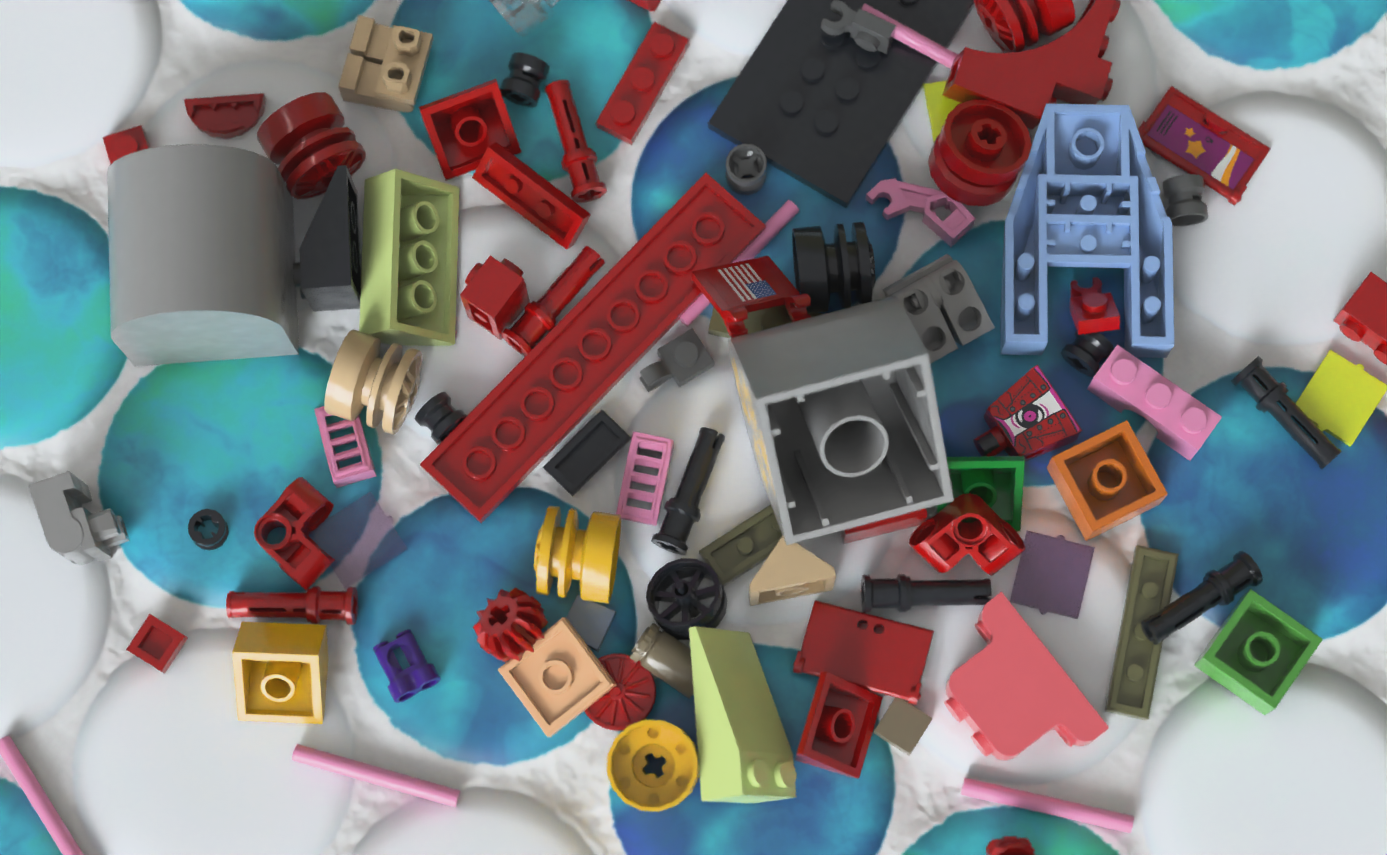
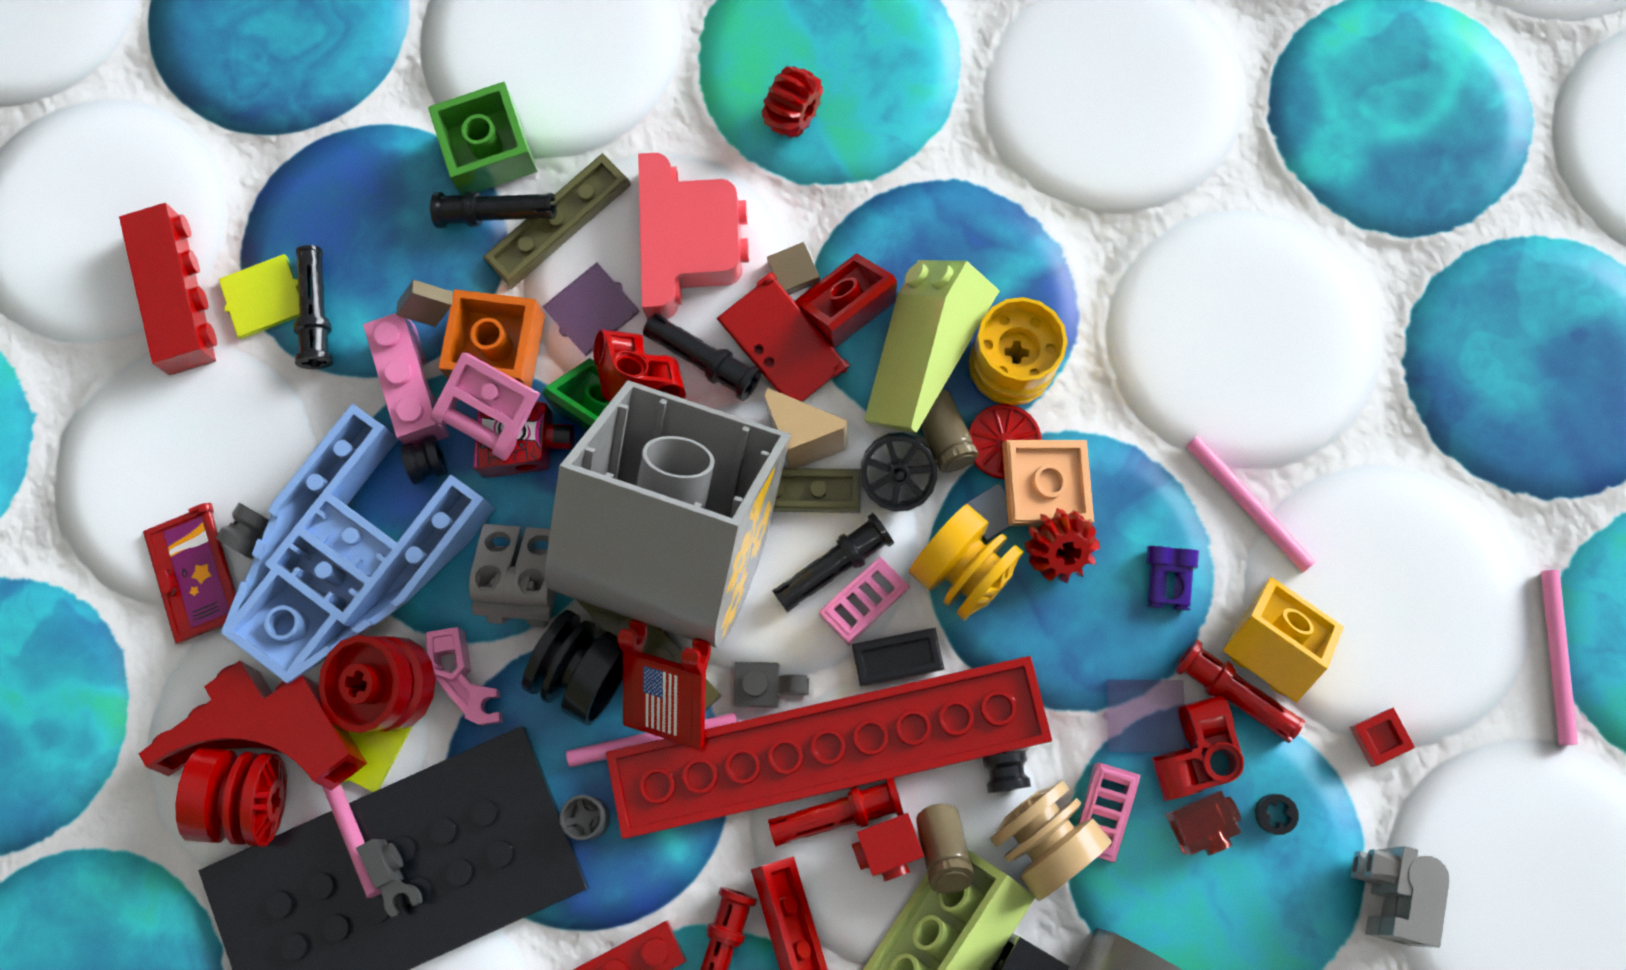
camera: 140 degrees left, 0 degrees up
bright pink bar [961,778,1134,833] -> none
red plate [1070,277,1120,335] -> none
none -> dark tan tile [396,280,453,327]
none -> bright pink plate [430,352,540,461]
none -> dark tan piece [916,804,974,894]
none -> clear red brick [1164,791,1241,856]

